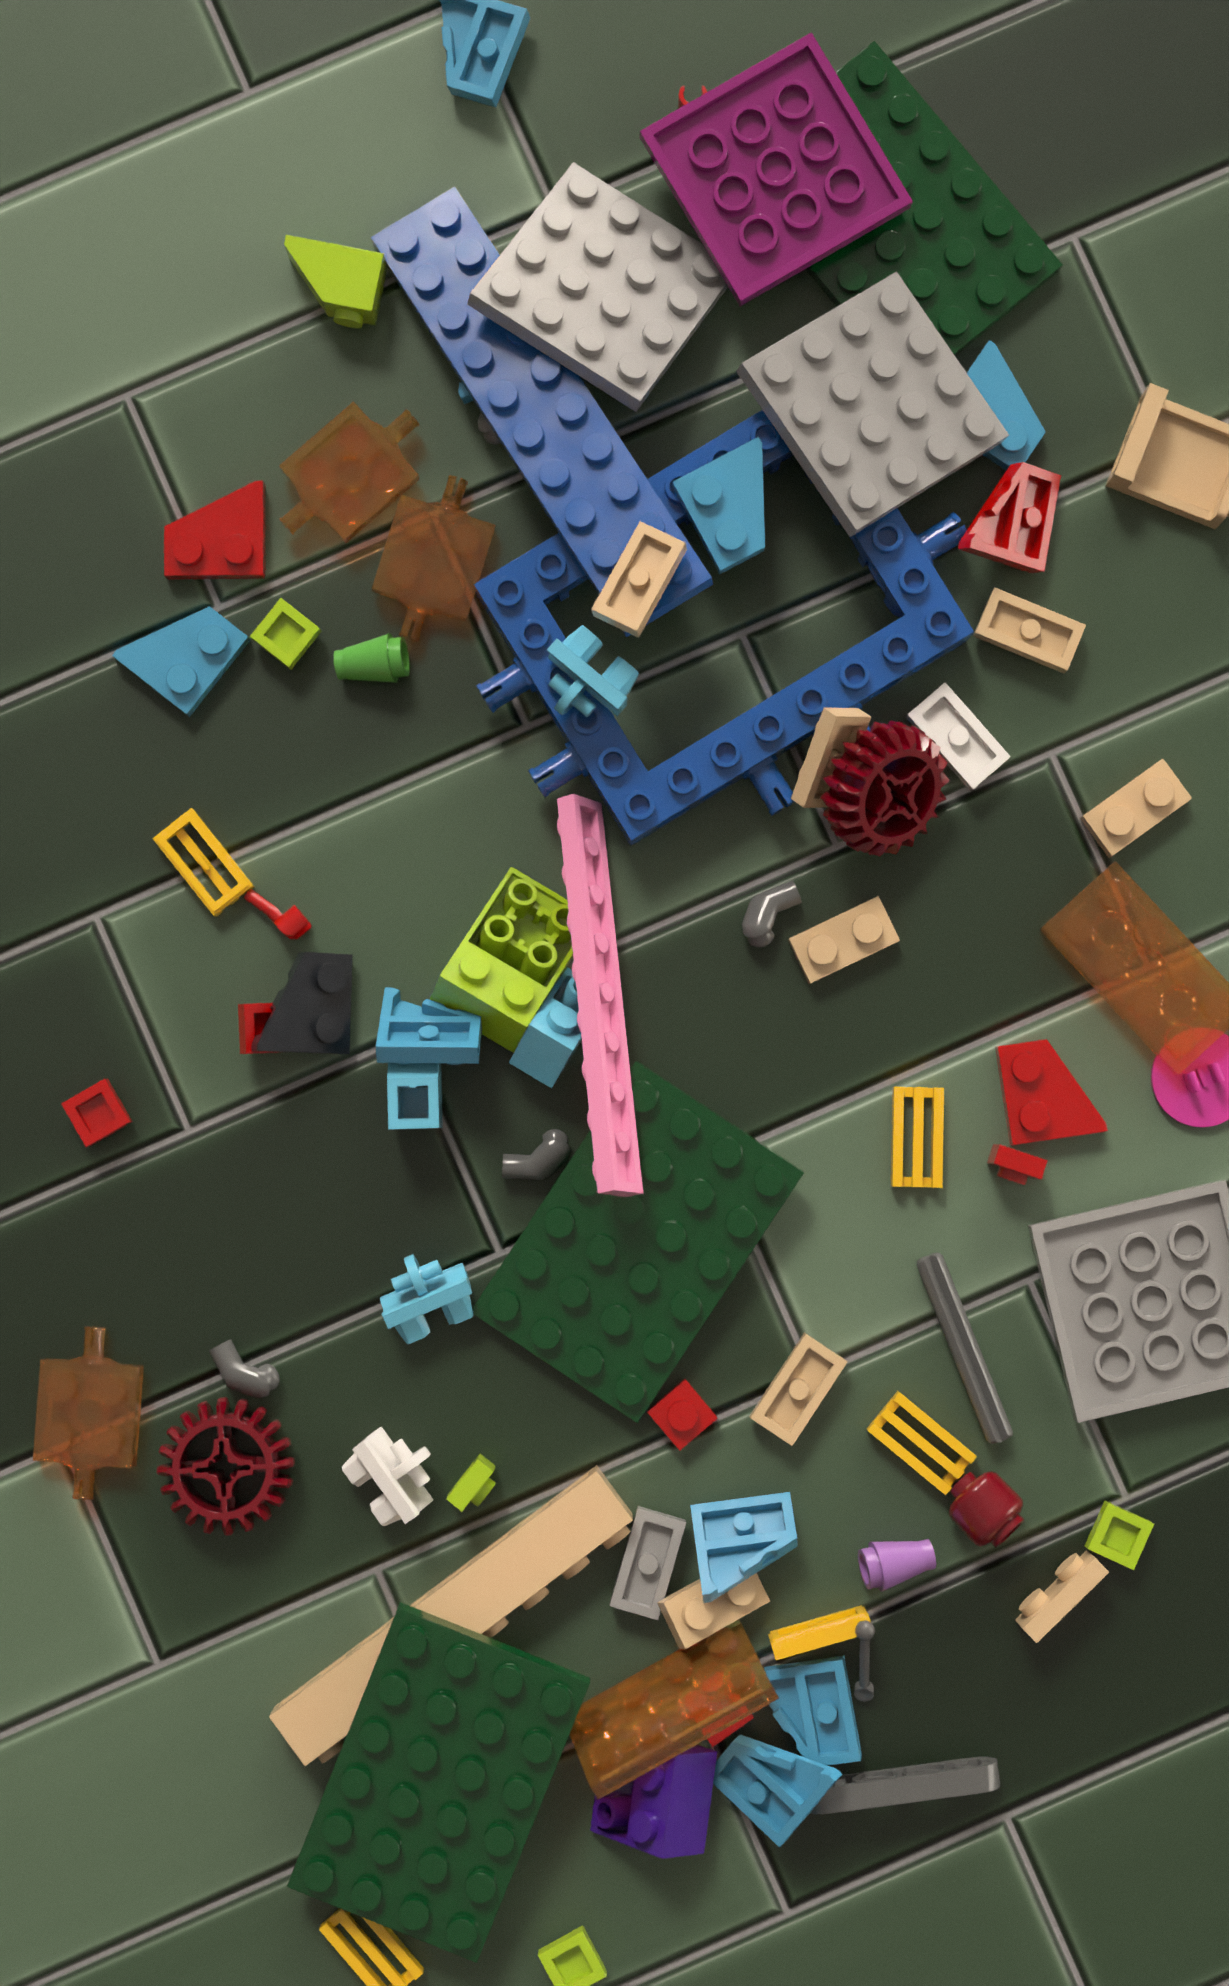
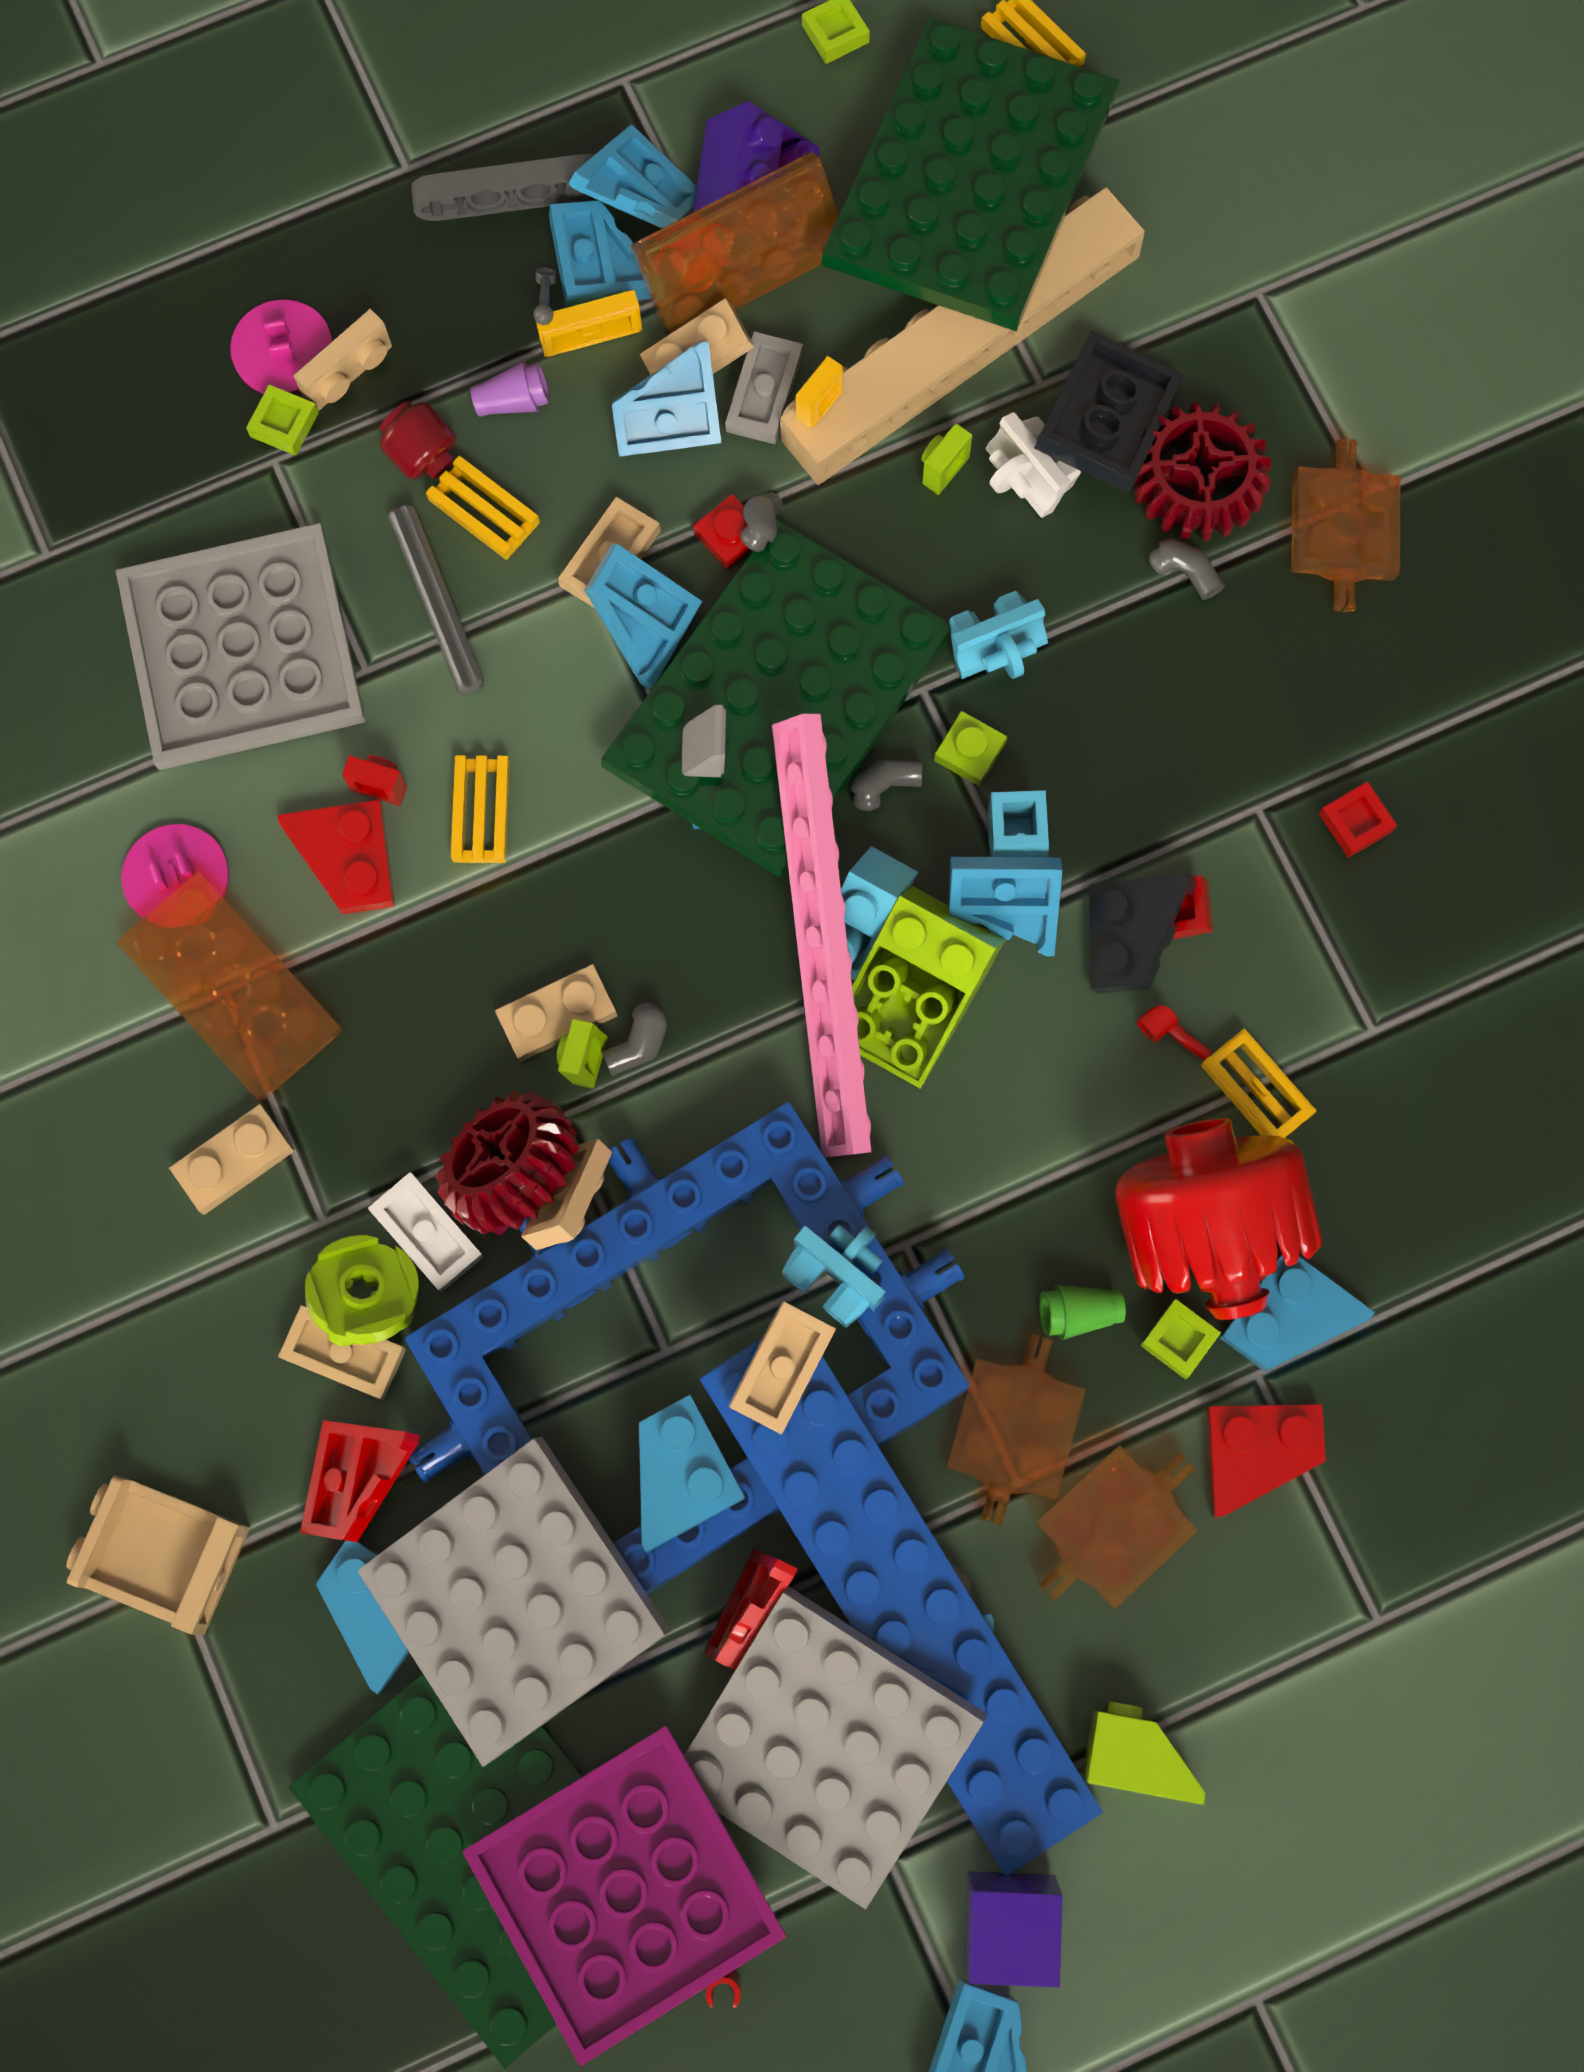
camera: 175 degrees left, 10 degrees down
none -> dark pink piece [230,300,333,395]
none -> lime plate [305,1235,419,1346]
none -> lime plate [557,1019,608,1089]
none -> dark azure wing [584,543,702,688]
none -> light grey slope [682,705,726,777]
none -> red wing [703,1549,798,1670]
none -> dark grey arm [740,492,783,552]
none -> yellow tile [796,356,843,429]
none -> lime plate [934,711,1007,787]
none -> dark purple head [965,1871,1063,1988]
none -> black plate [1034,330,1184,494]
none -> red piece [1115,1118,1322,1320]

